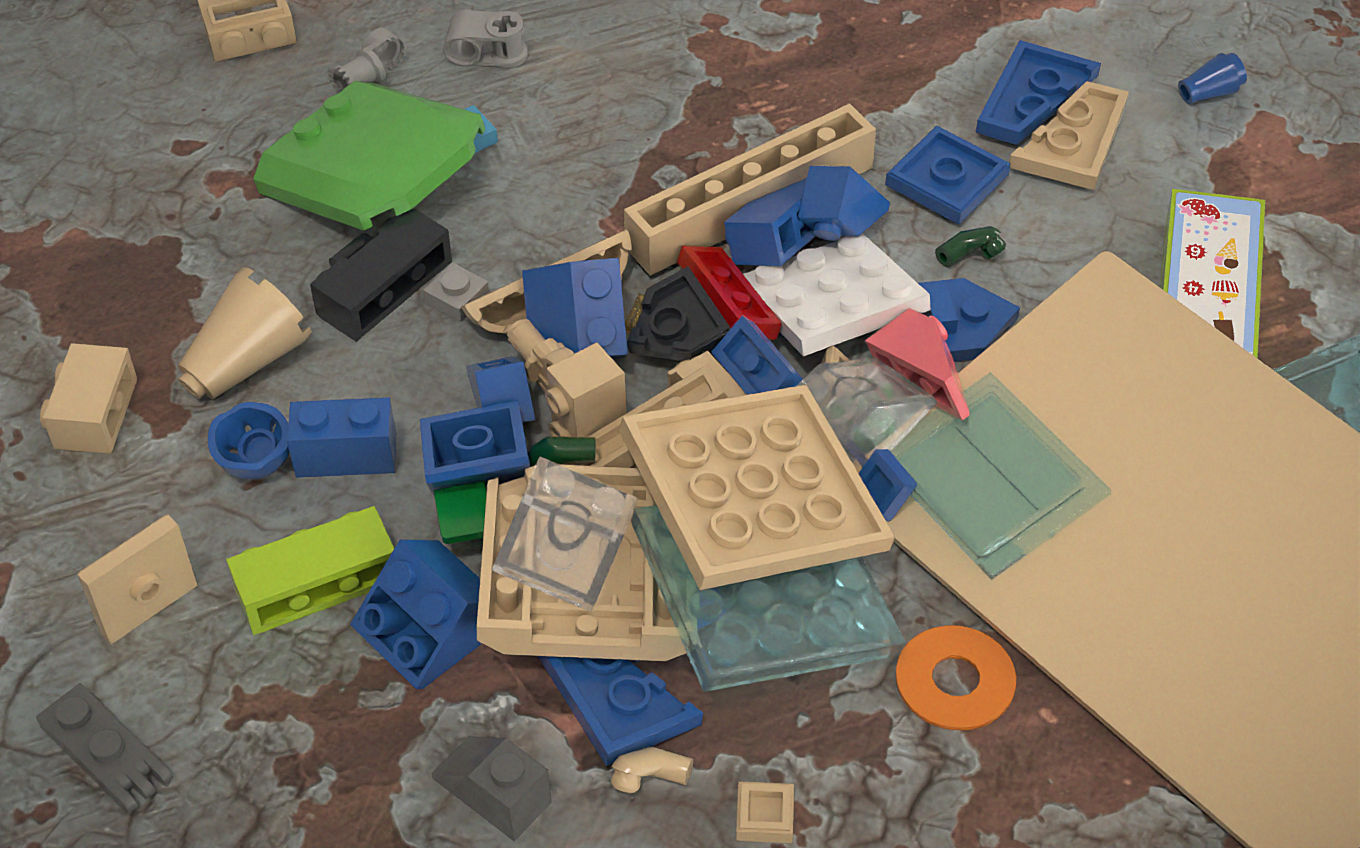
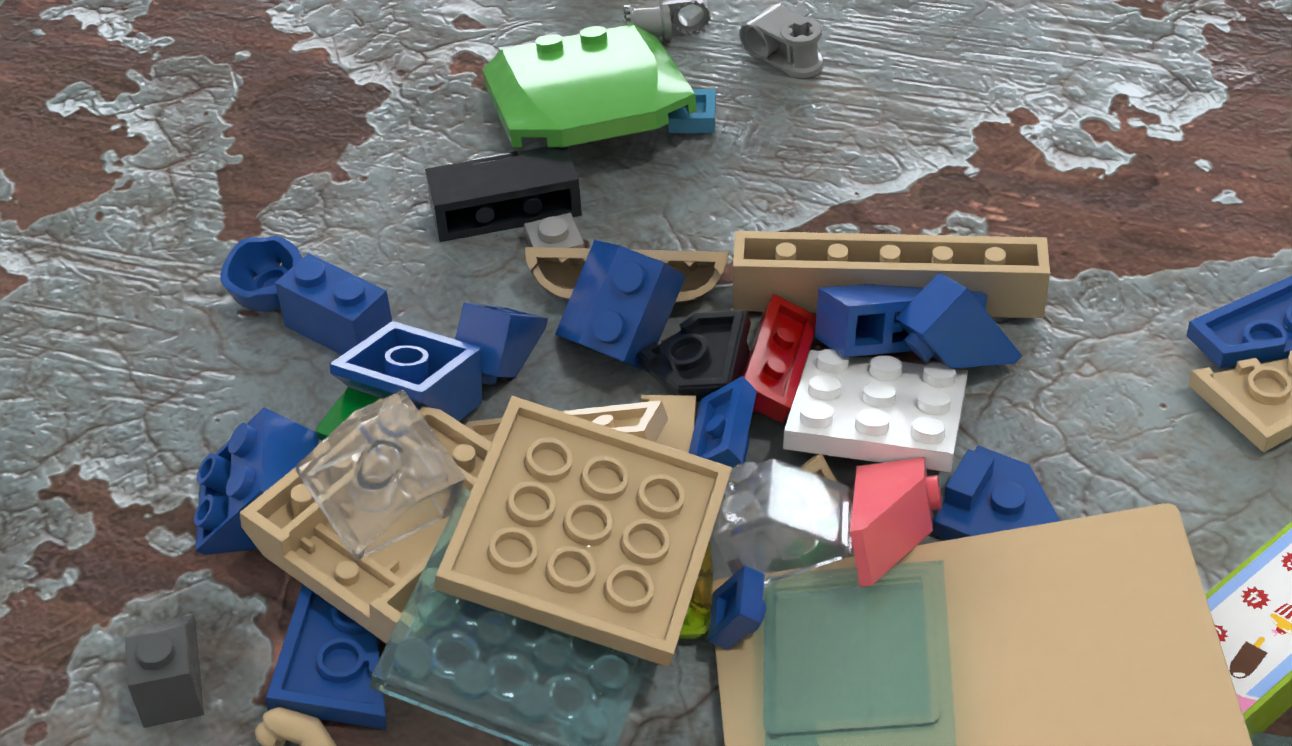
camera: 40 degrees right, 5 degrees down
tan brick [40,343,137,454] -> none
tan plate [77,514,198,645] -> none
tan cone [178,267,312,399] -> none
lime brick [226,505,394,636] -> none
tan brick [507,319,627,437] -> none
dark green arm [528,436,596,467] -> none
blue plate [885,125,1011,224] -> none
dark green arm [935,226,1006,267] -> none

